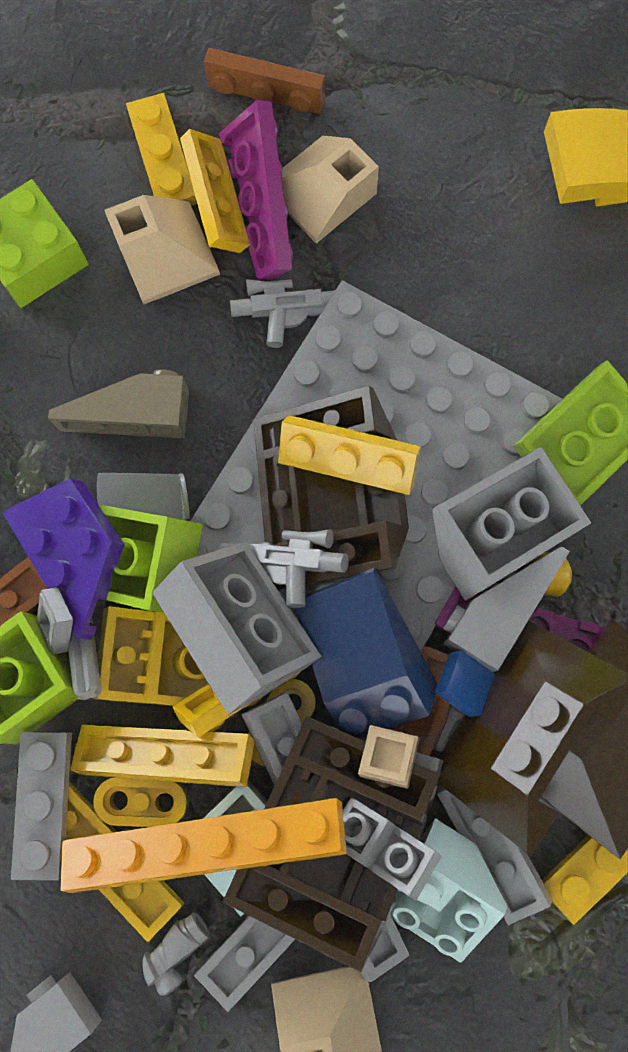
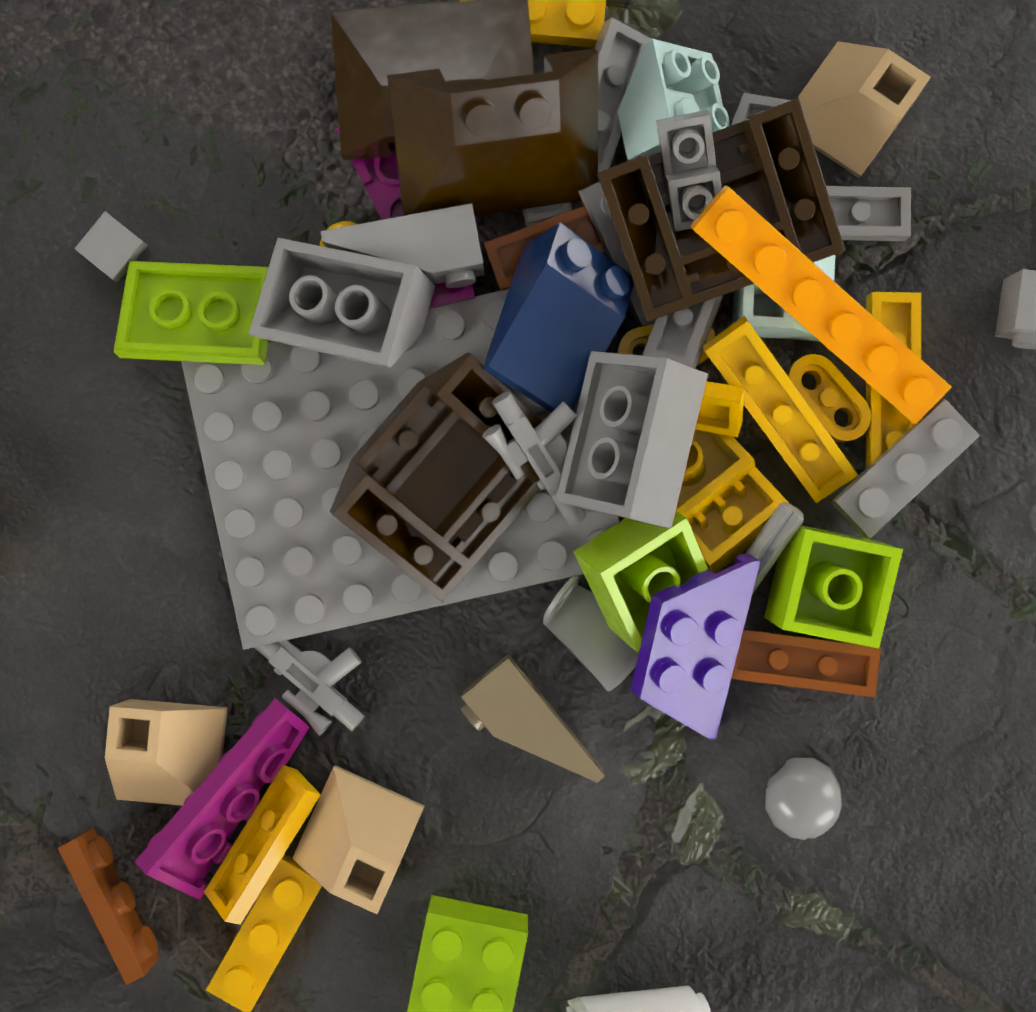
camera: 140 degrees left, 10 degrees up
light grey tile [37,587,73,655] -> none
light grey arm [142,912,210,996] -> none
yellow plate [278,415,421,495] -> none
tan tile [358,725,419,789] -> none
blue tile [435,650,495,717] -> none

